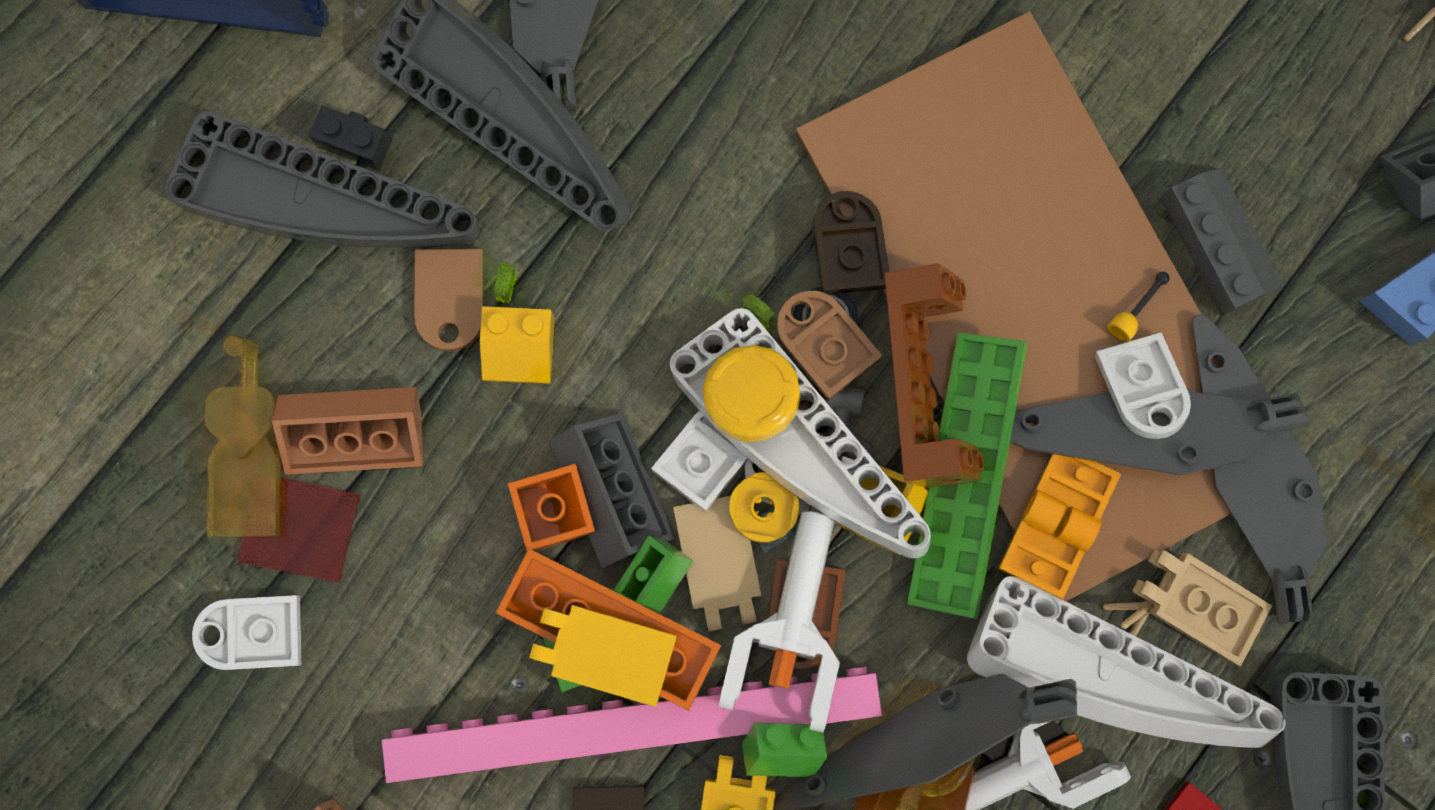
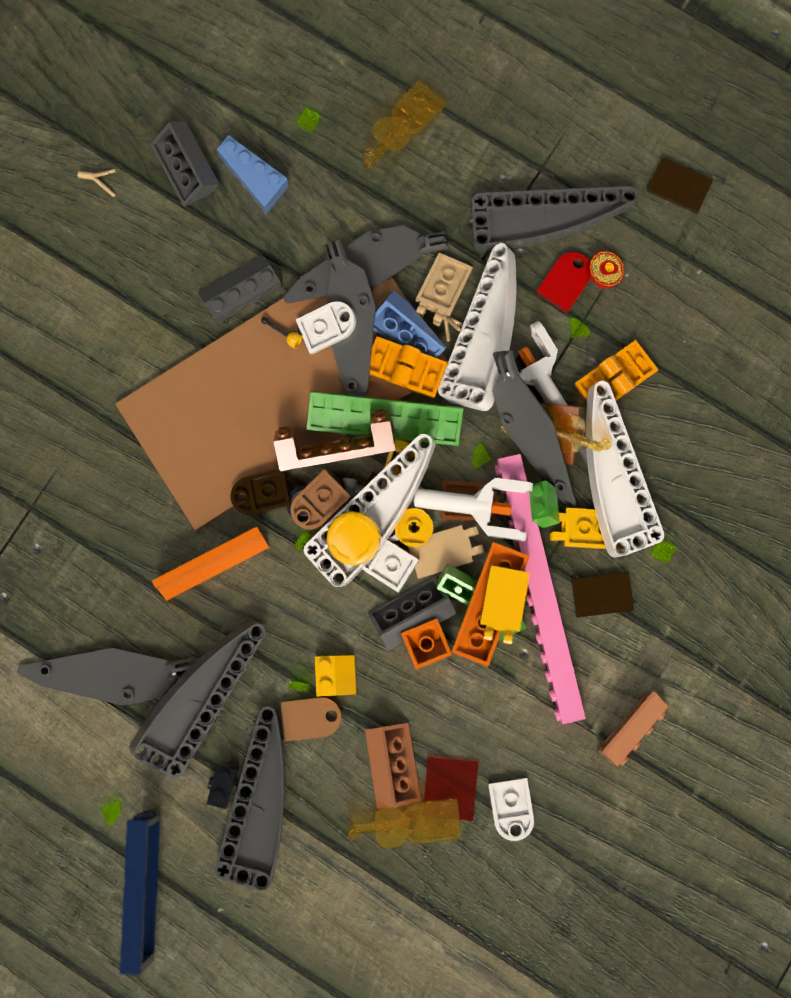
camera: 90 degrees left, 0 degrees up
none -> orange arch [152,527,269,601]
none -> medium blue wedge [373,290,446,358]
none -> clear neon green tile [472,443,491,470]

